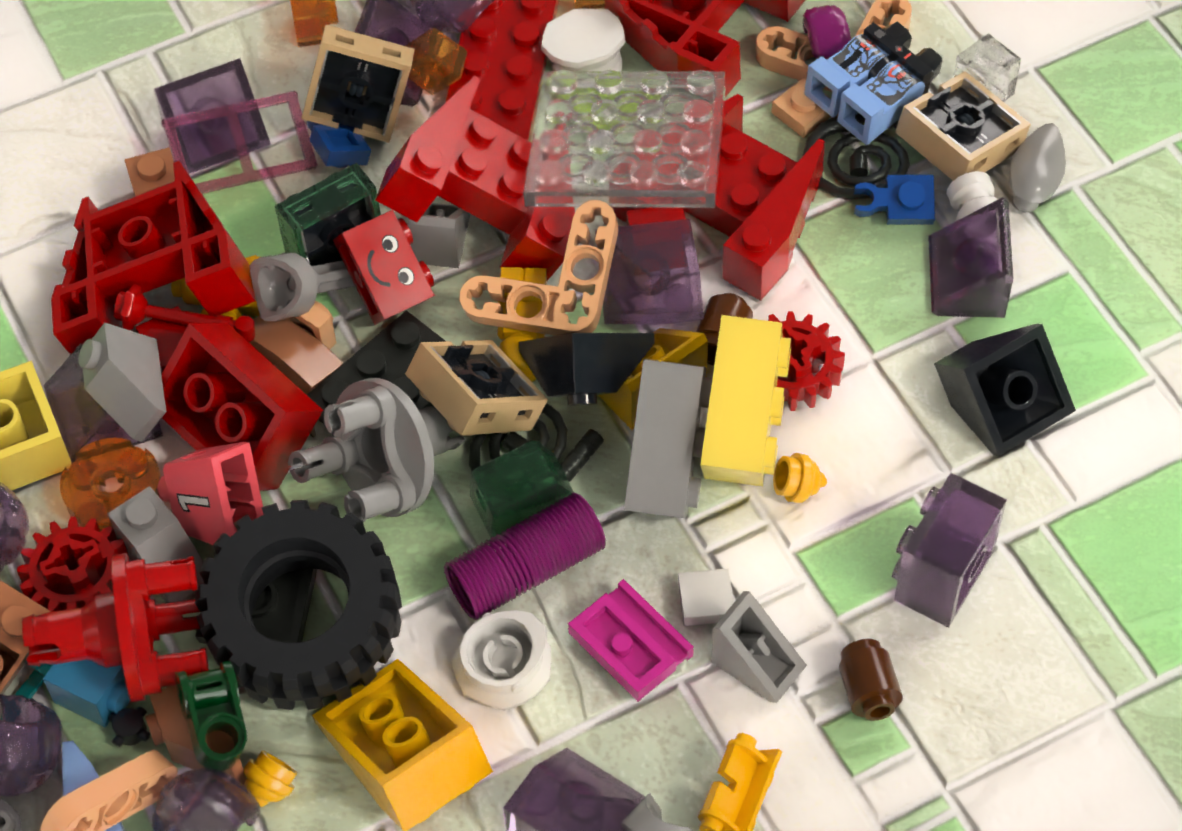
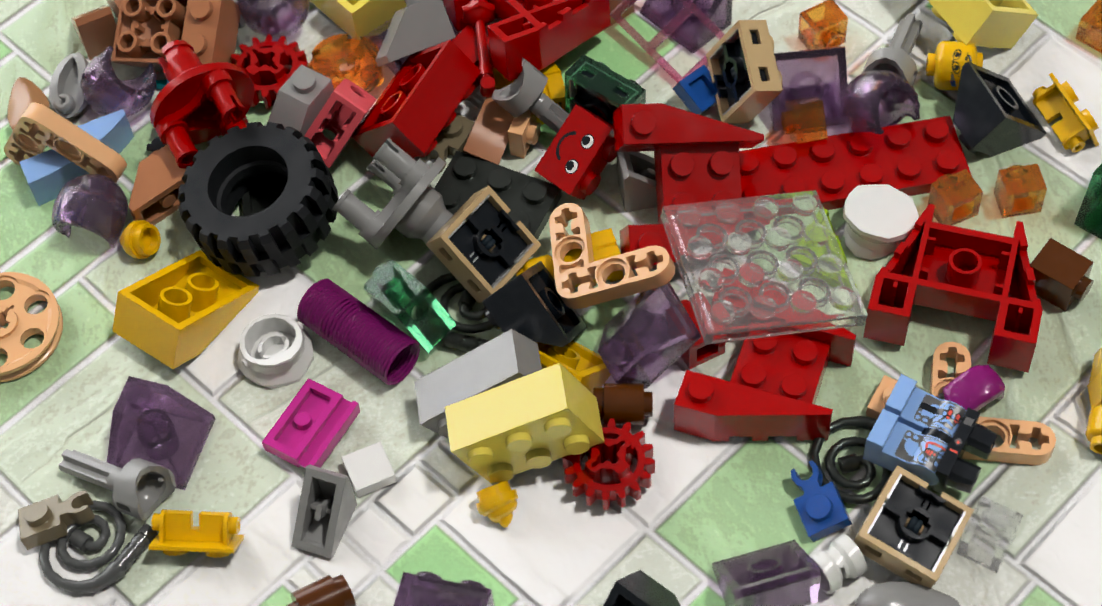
camera: 75 degrees right, 0 degrees up
dark green piece [175,660,247,771] -> none

